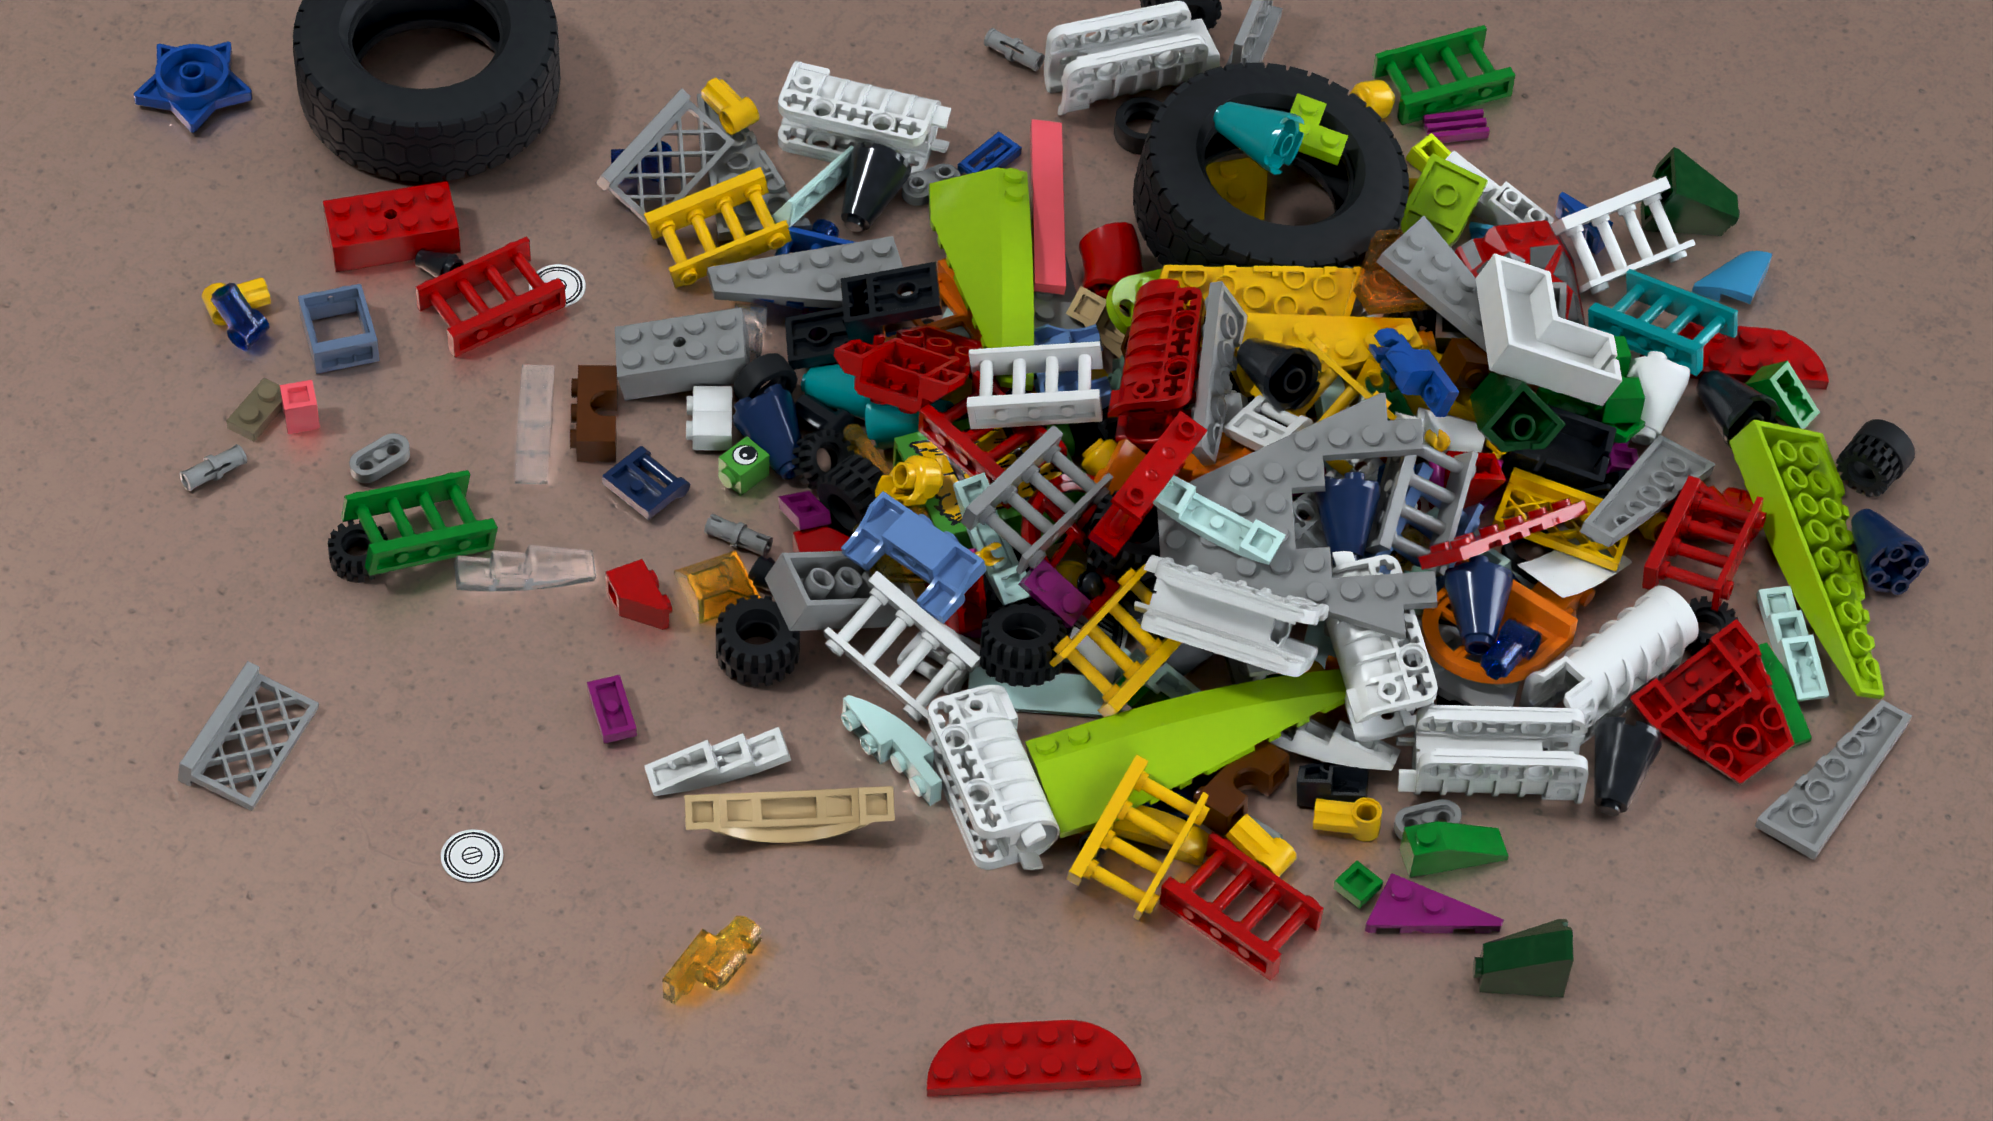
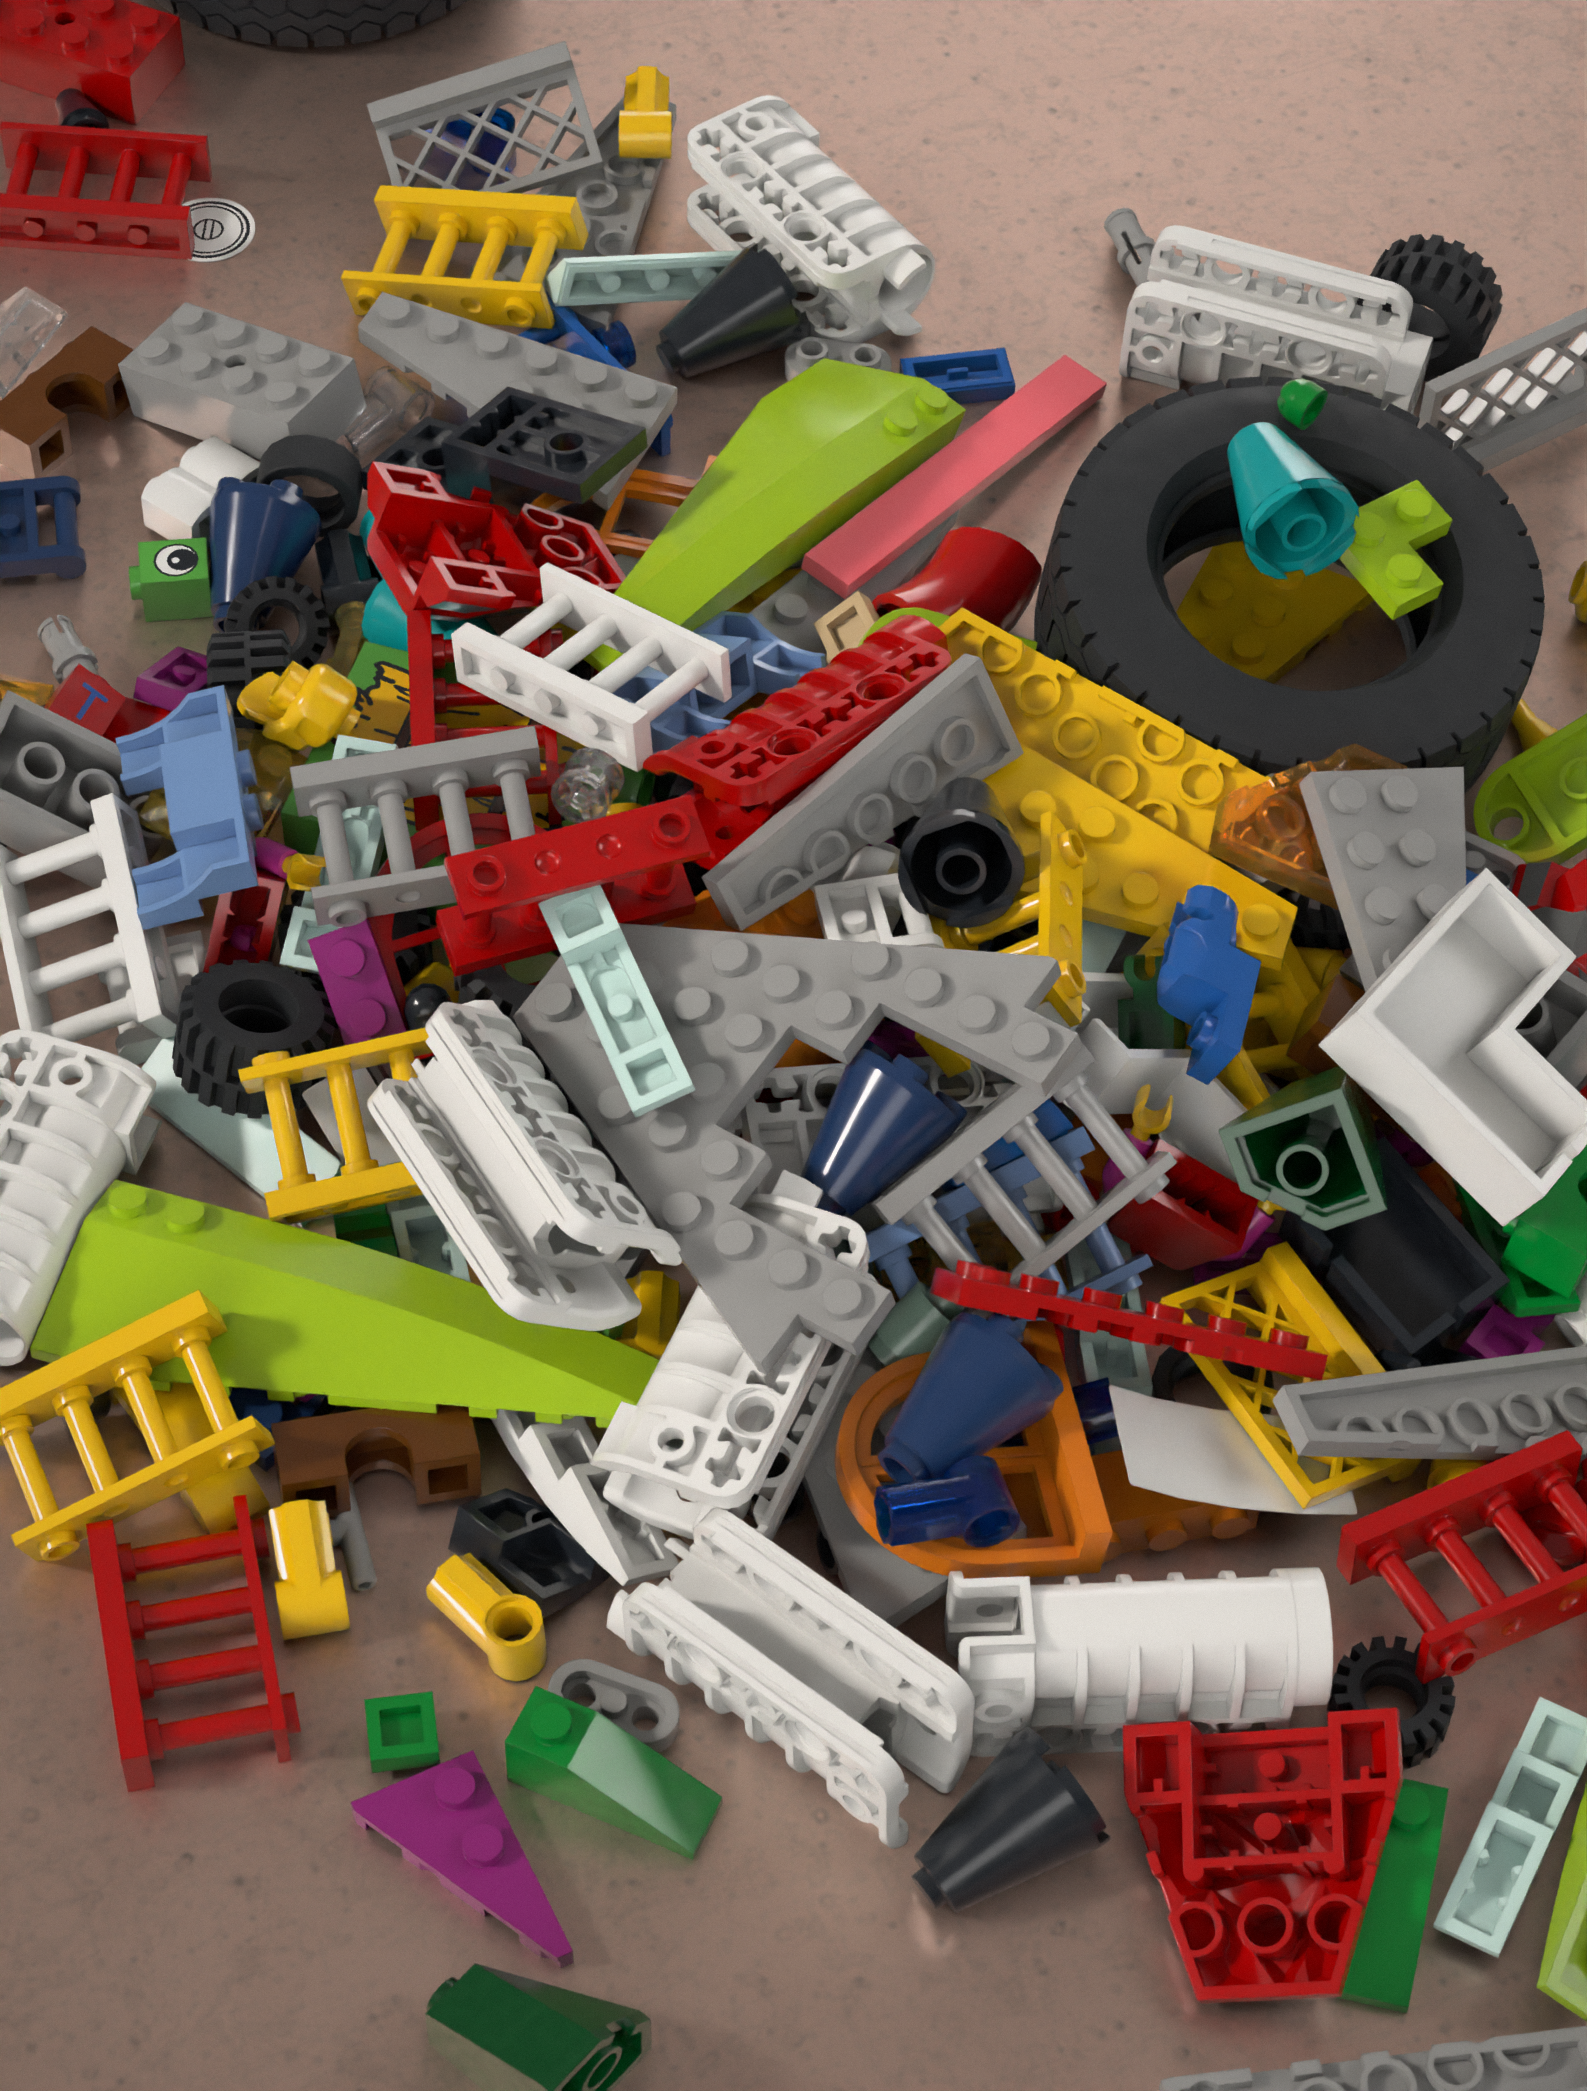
camera: 40 degrees right, 0 degrees up
none -> red brick [44,664,127,736]
none -> clear wheel [550,747,625,824]
none -> green hinge [1277,378,1328,430]

